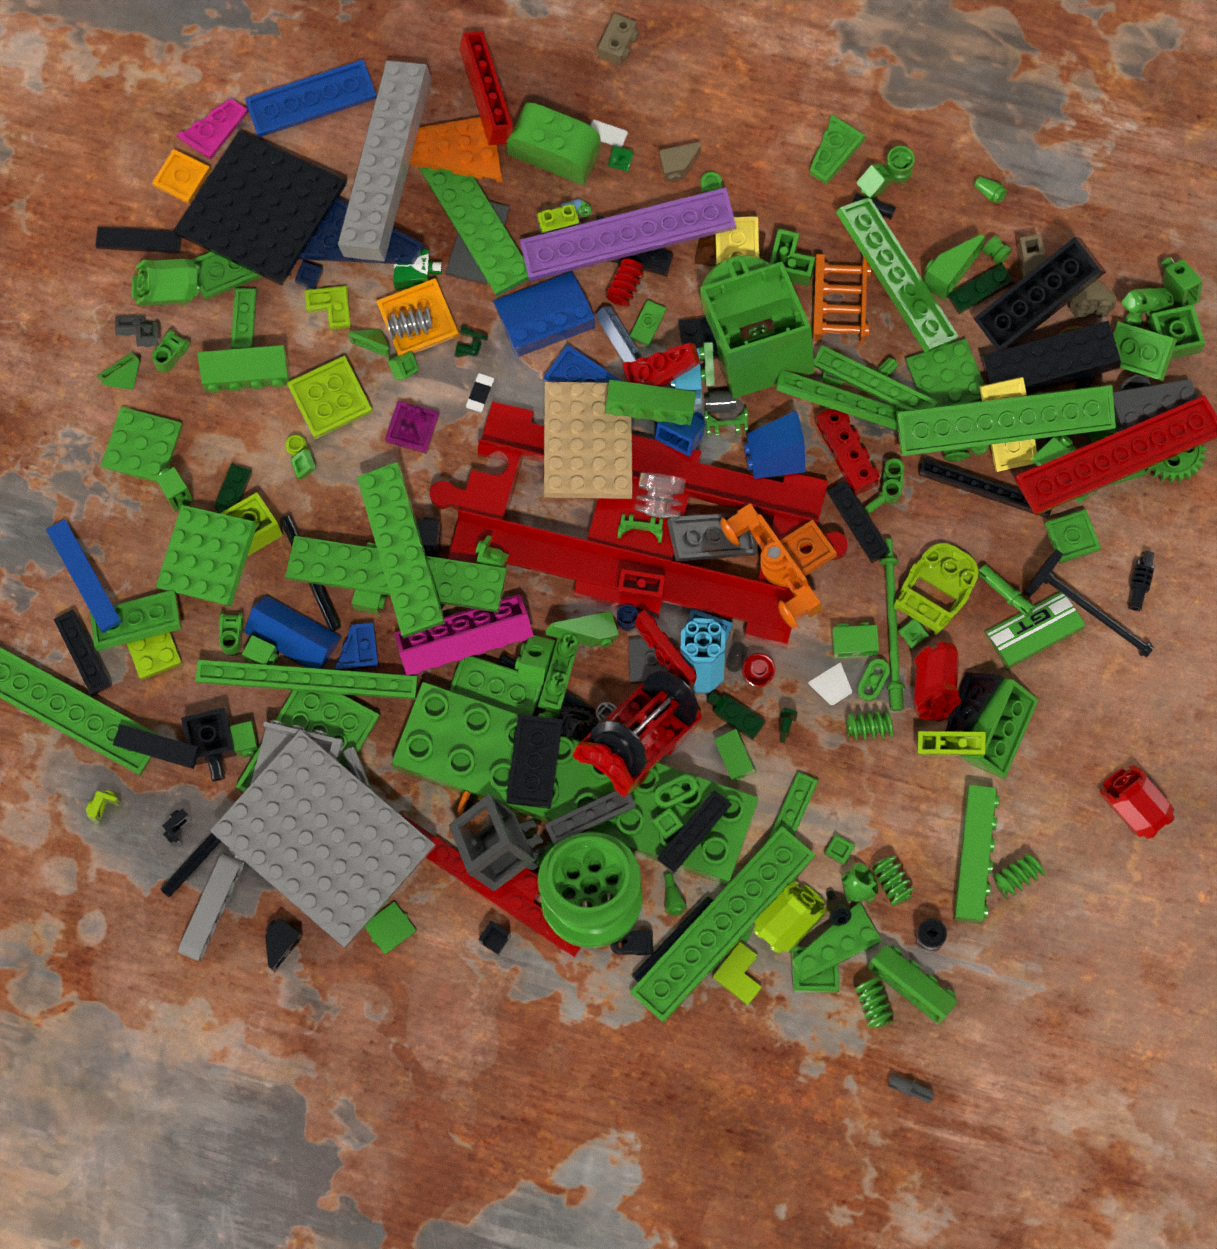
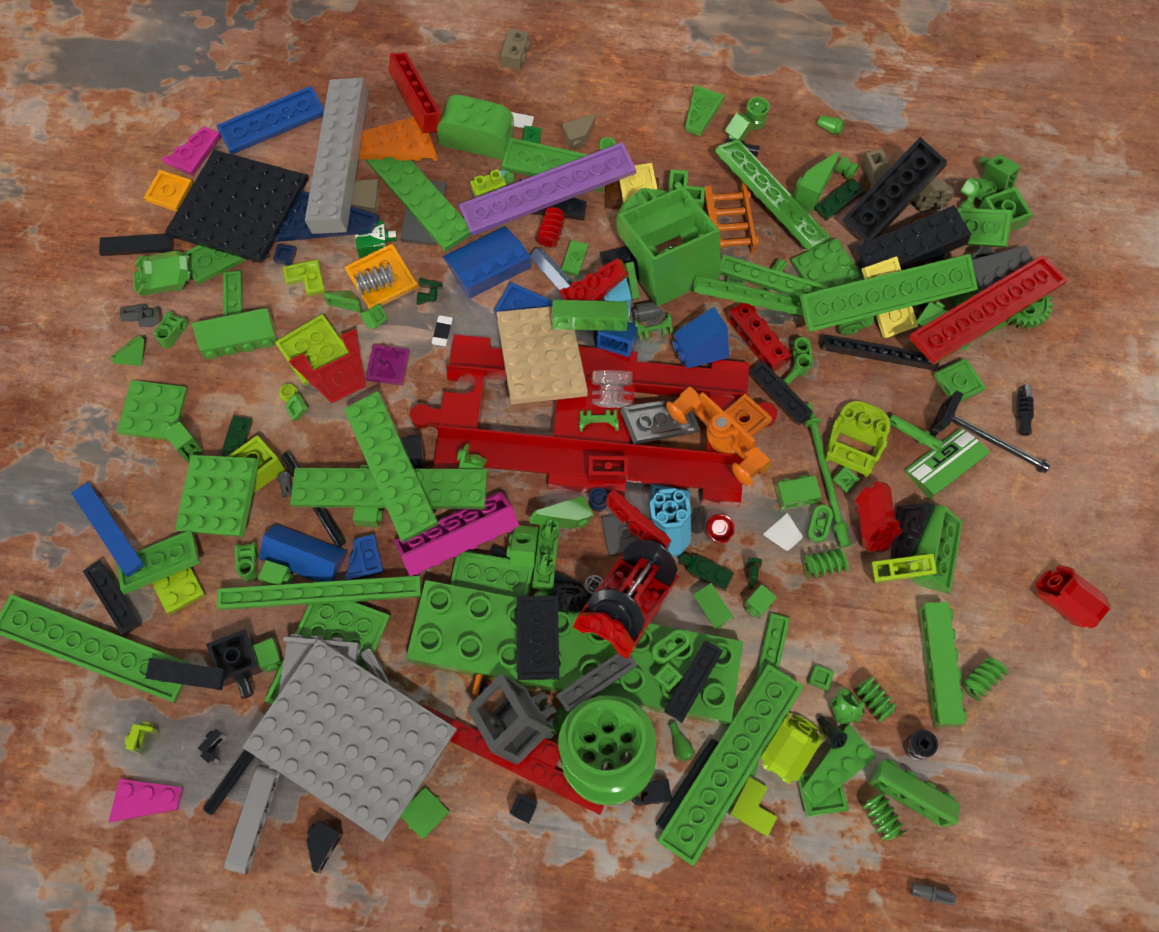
camera: 15 degrees left, 5 degrees down
none -> dark pink wing [108,779,184,823]
none -> dark grey pin [276,472,292,498]
none -> red wing [289,329,366,404]
none -> dark tan torso [351,179,380,215]
none -> bright green plate [501,138,604,192]
none -> bright green brick [744,584,777,619]

